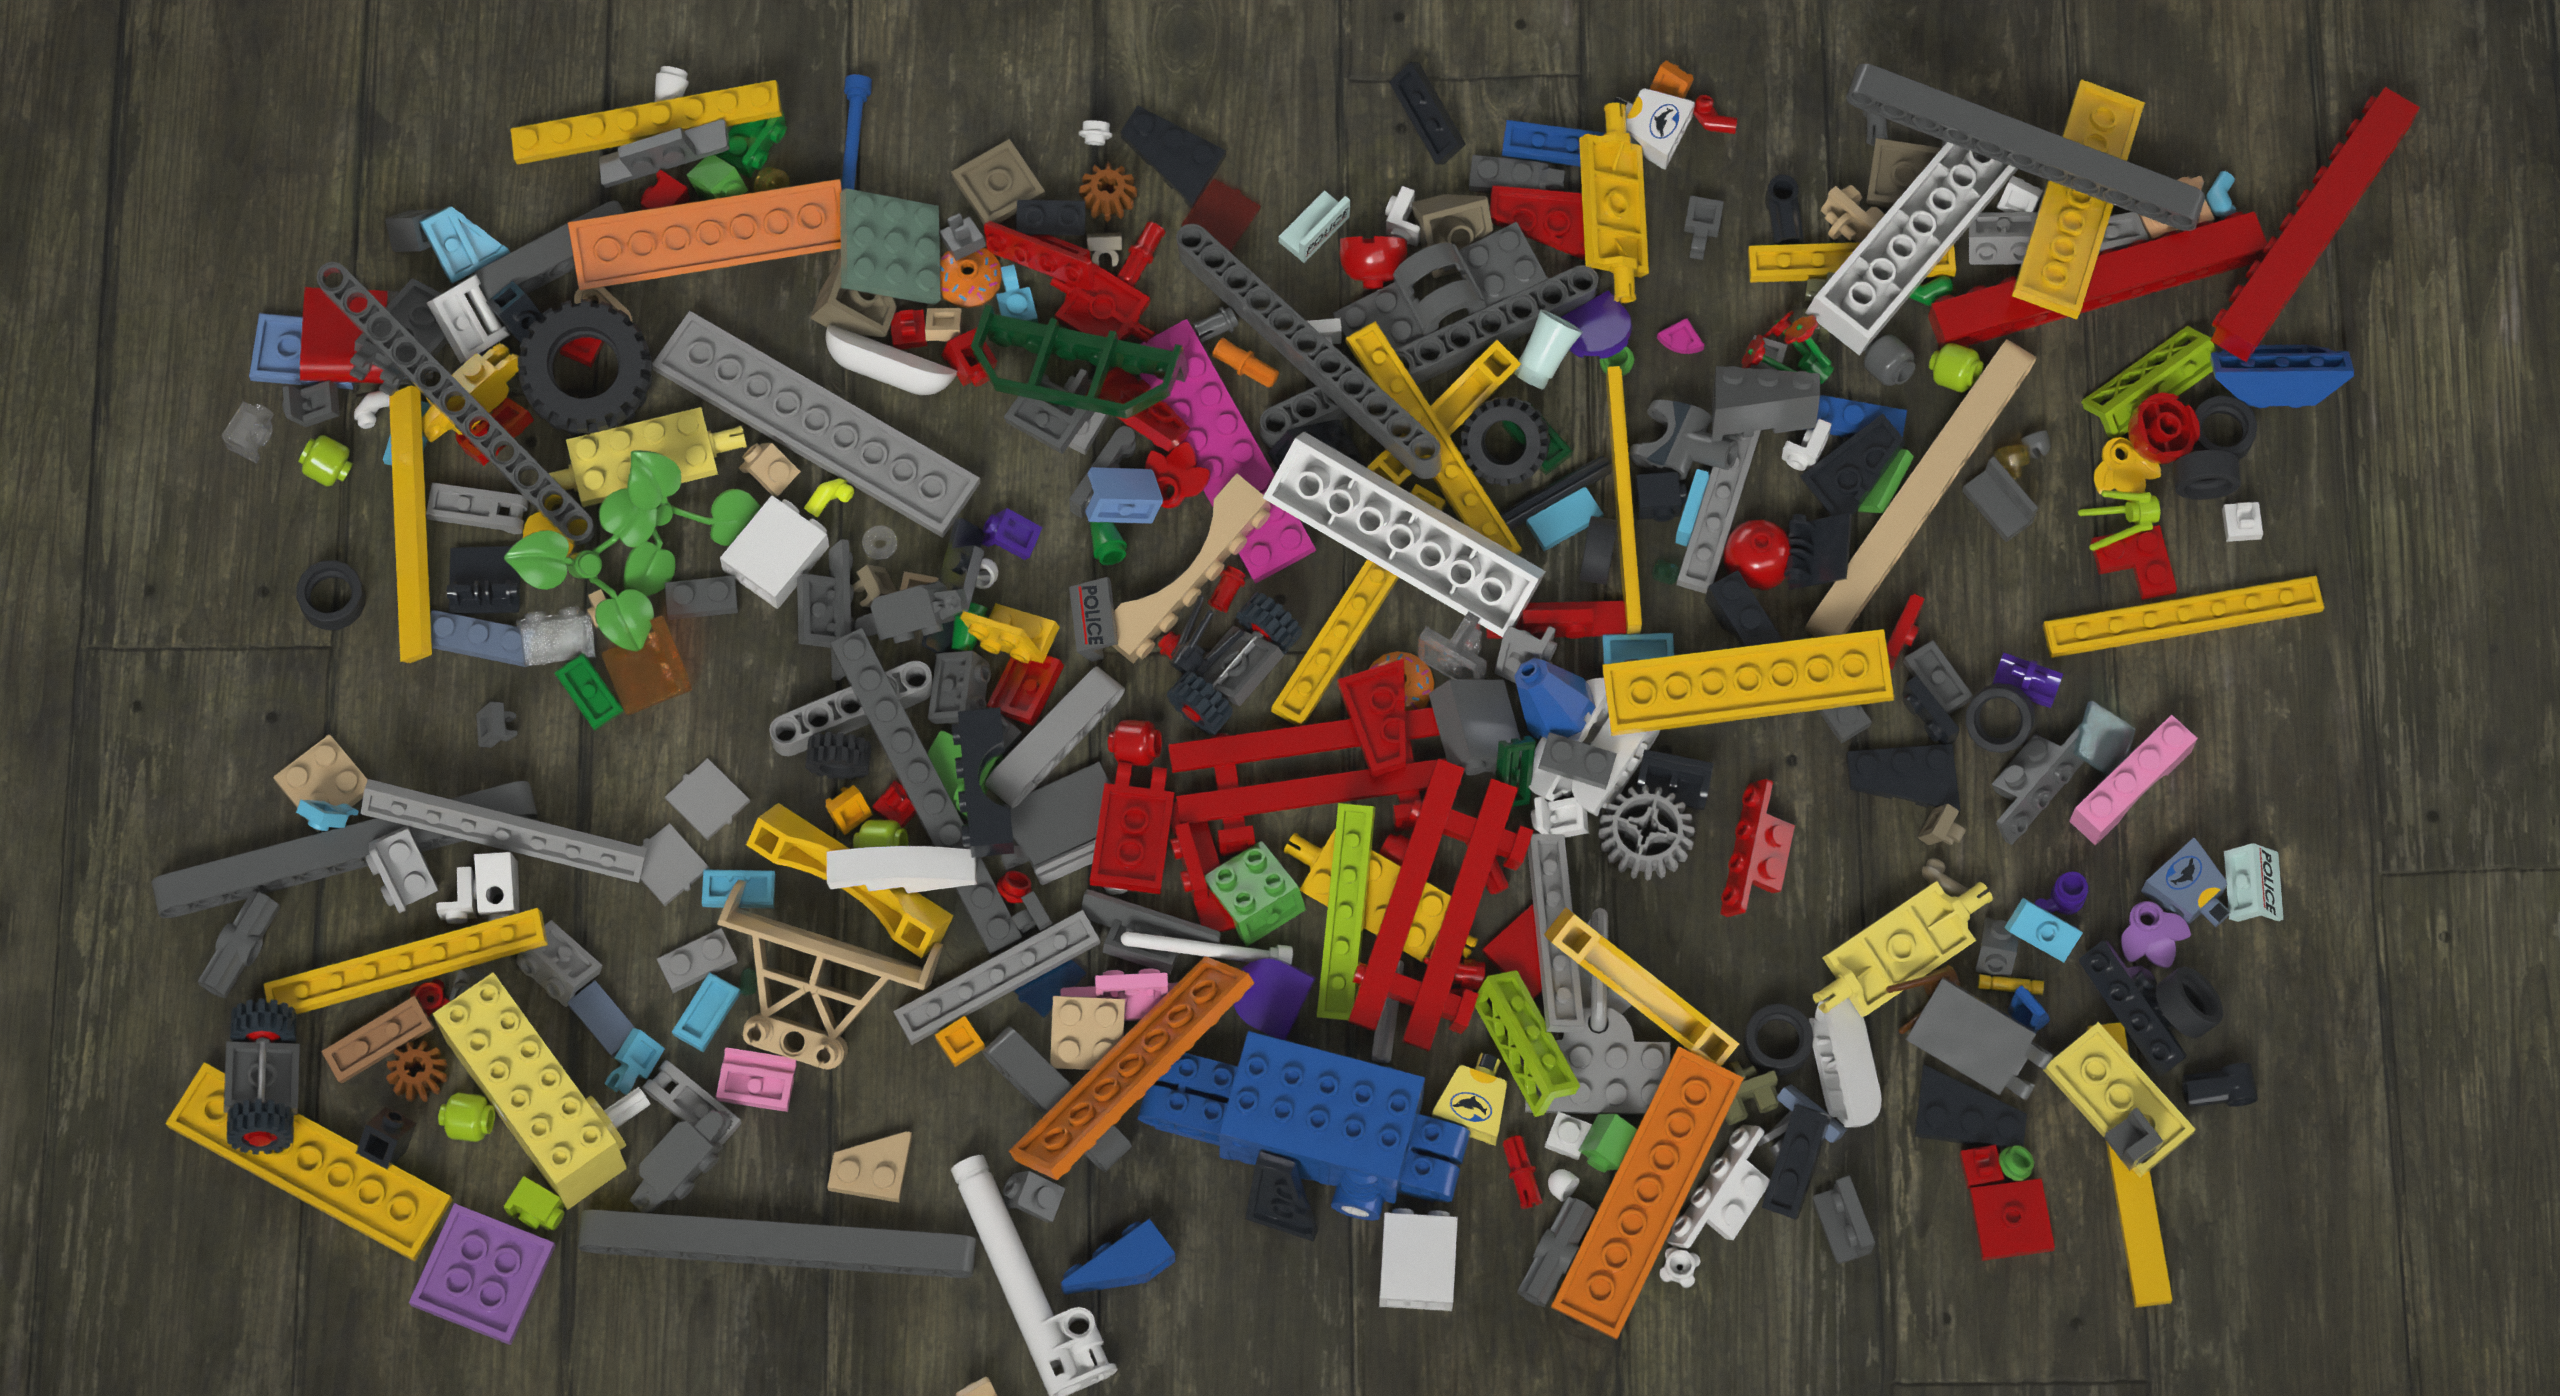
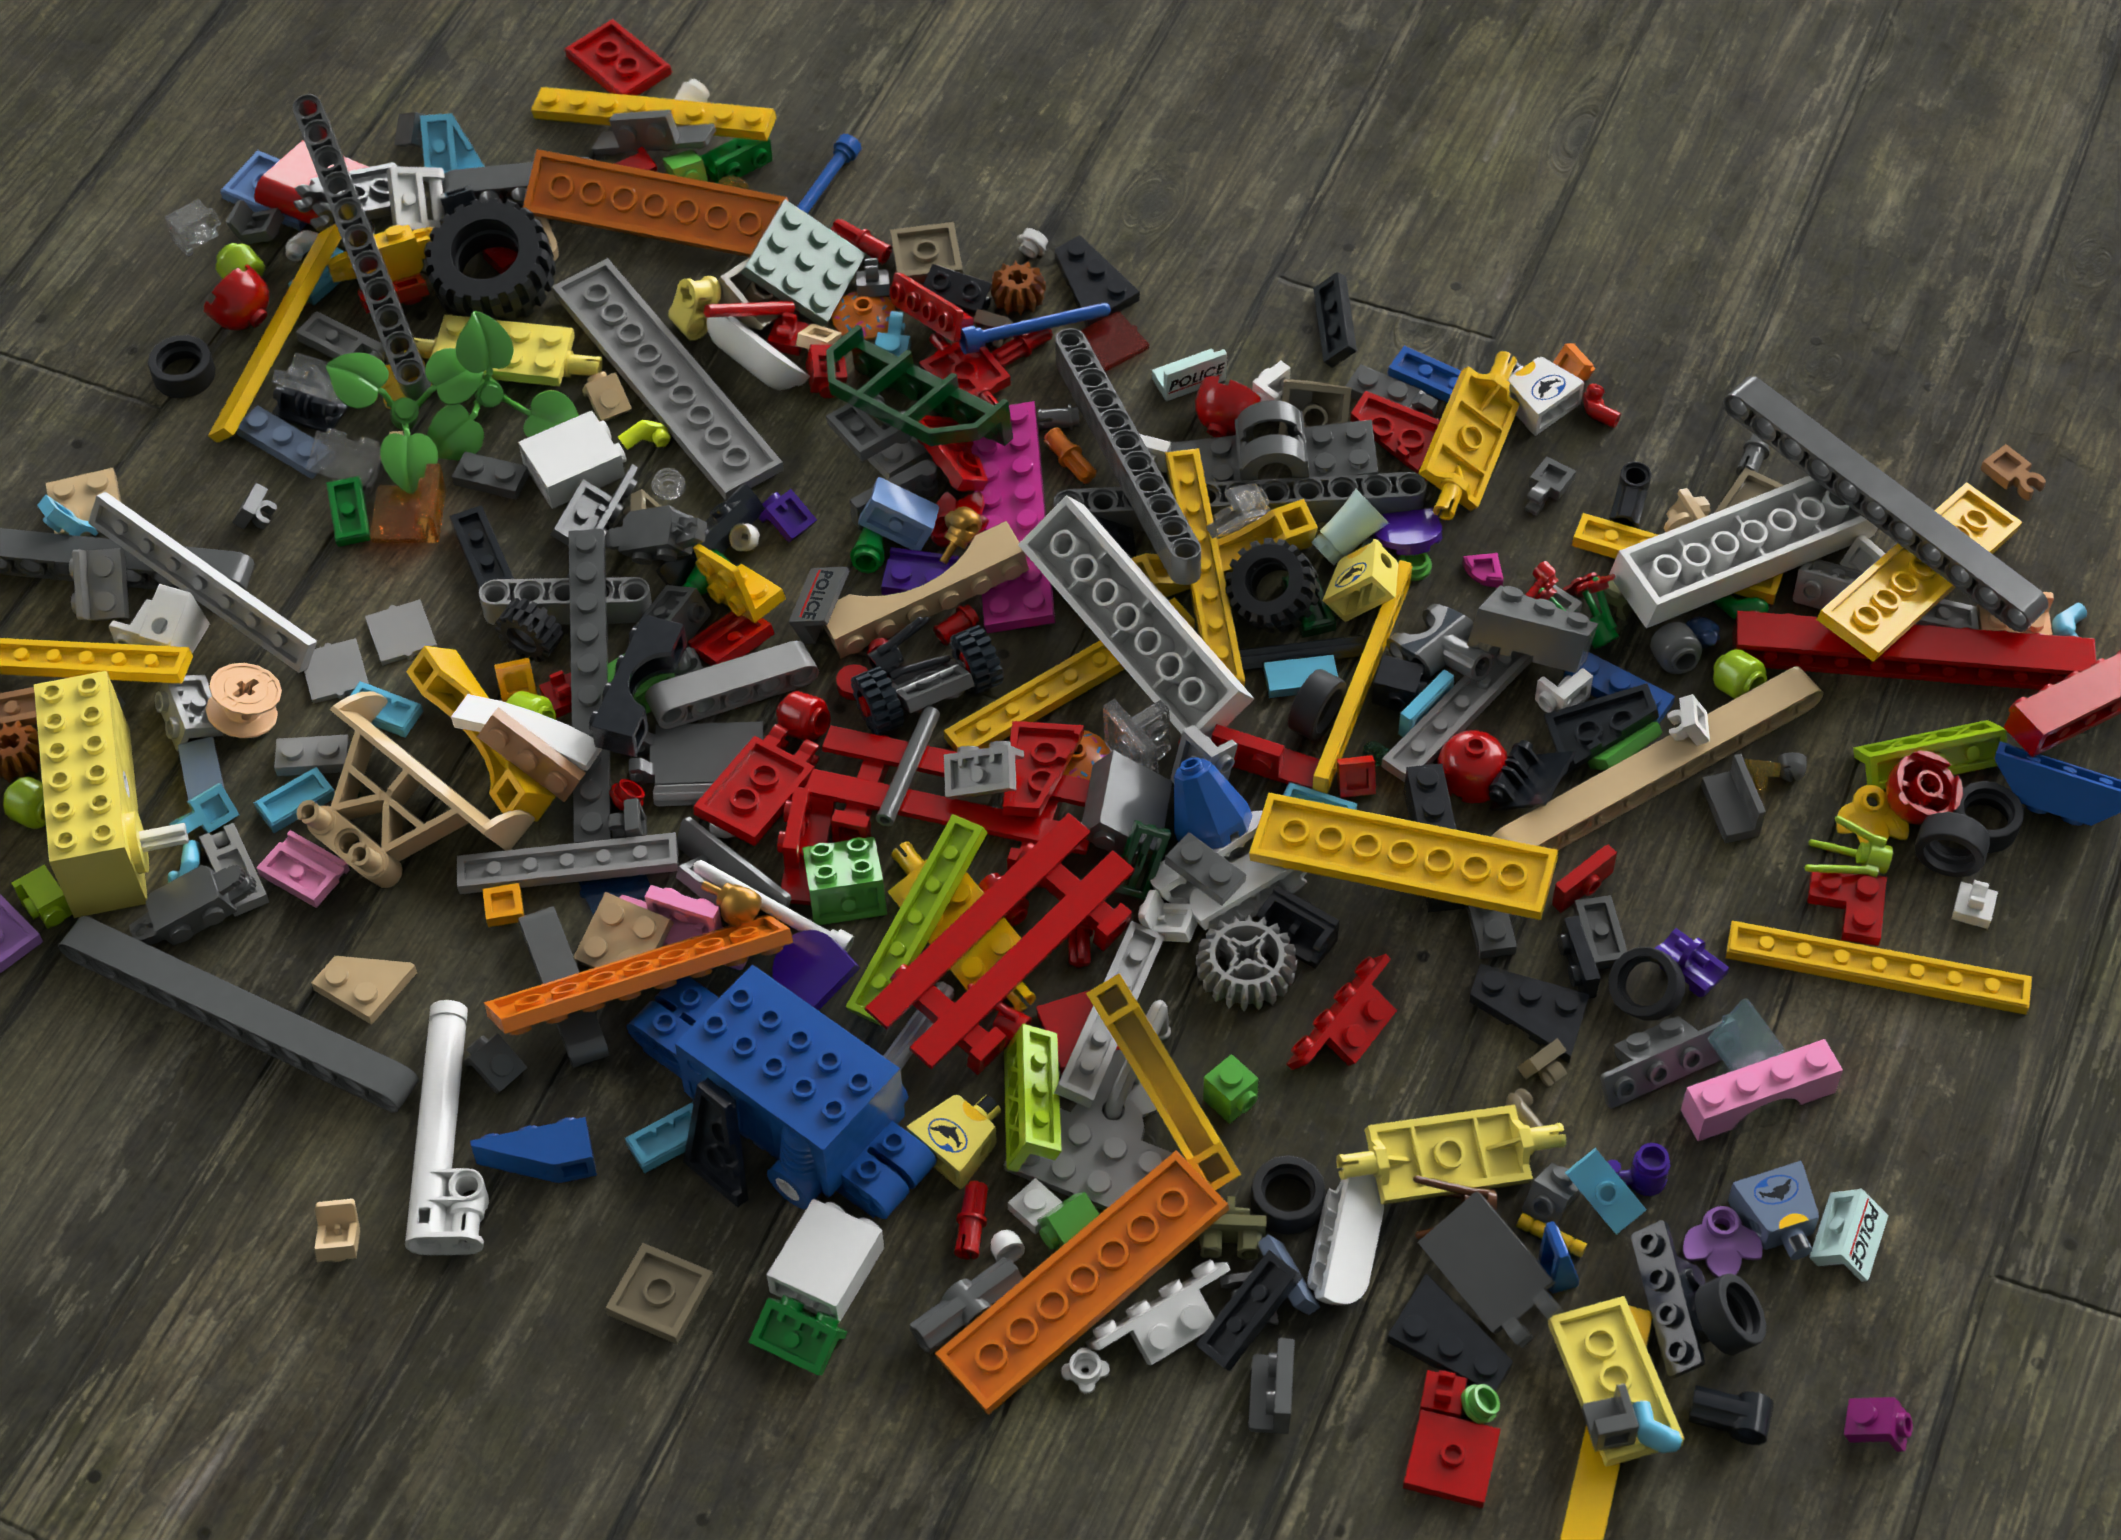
camera: 25 degrees right, 15 degrees down
none -> medium azure arm [168,840,201,883]
none -> red cylinder [204,265,270,331]
none -> light nougat piece [205,663,282,738]
none -> clear bracket [272,353,341,402]
none -> black plate [449,505,514,590]
none -> medium nougat plate [477,707,586,802]
none -> red tile [565,19,672,96]
none -> dark tan plate [605,1243,714,1344]
none -> medium azure plate [625,1102,693,1173]
none -> light yellow piece [668,276,721,340]
none -> pearl gold piece [701,881,762,927]
none -> red bar [704,301,795,318]
none -> green bracket [748,1295,847,1376]
none -> red axle [831,219,892,264]
none -> red tile [836,664,868,700]
none -> dark grey piece [876,706,940,826]
none -> dark purple plate [881,547,959,595]
none -> pearl gold piece [940,507,982,565]
none -> light grey bracket [944,741,1024,800]
none -> blue piece [959,303,1111,354]
none -> bright green brick [1203,1054,1259,1124]
none -> clear bracket [1206,483,1271,539]
none -> light yellow torso [1323,539,1398,622]
none -> red tile [1337,755,1376,798]
none -> red hand [1525,561,1556,598]
none -> medium azure arm [1632,1401,1682,1453]
none -> white tile [1667,694,1710,746]
none -> dark blue animal [1685,616,1720,649]
none -> magenta bracket [1844,1397,1913,1452]
none -> medium nougat plate [1980,444,2046,501]

